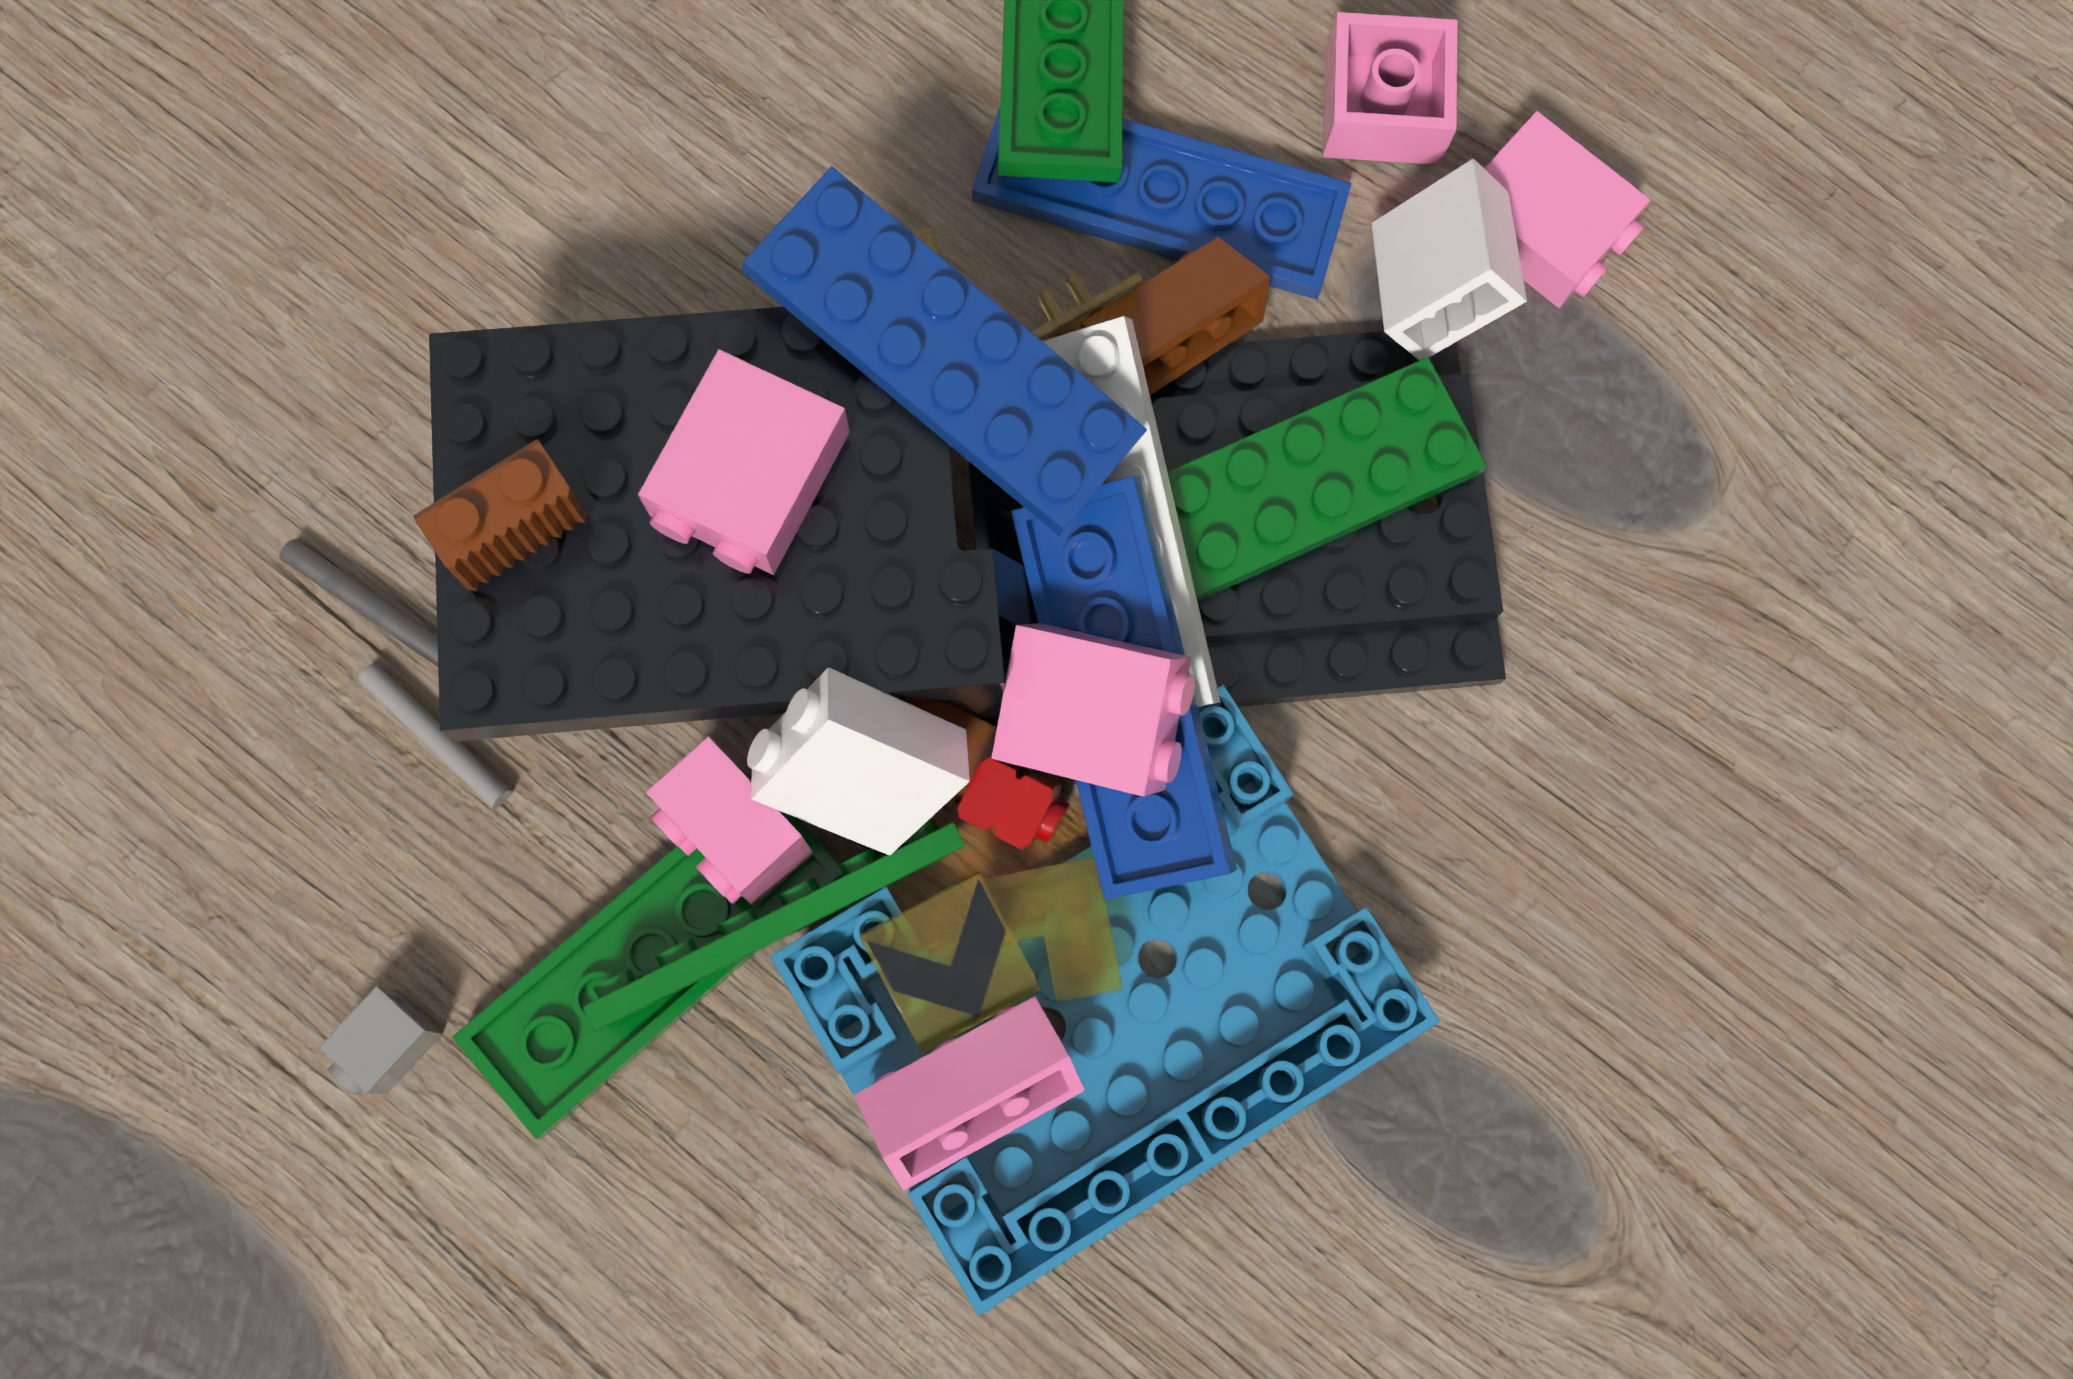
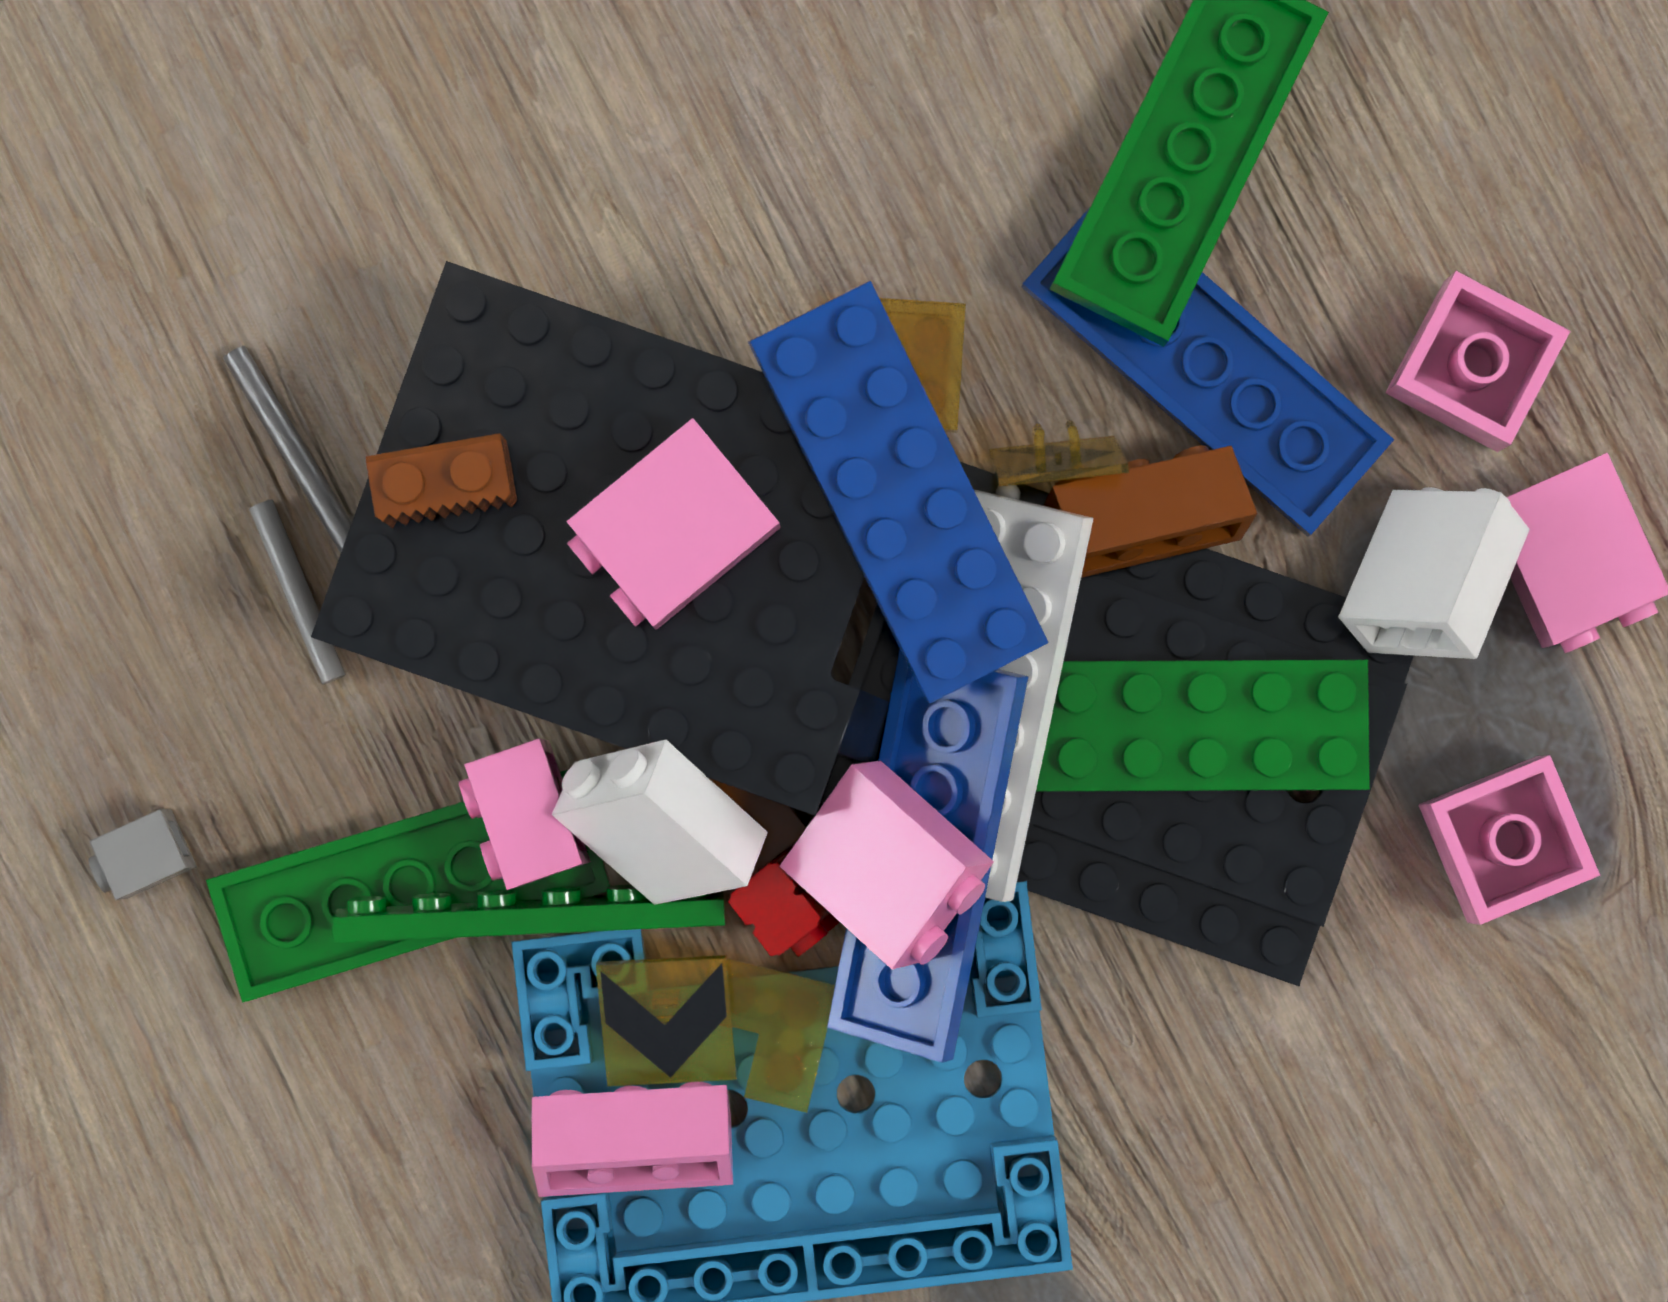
camera: 30 degrees right, 10 degrees up
none -> bright pink brick [1418,755,1600,925]

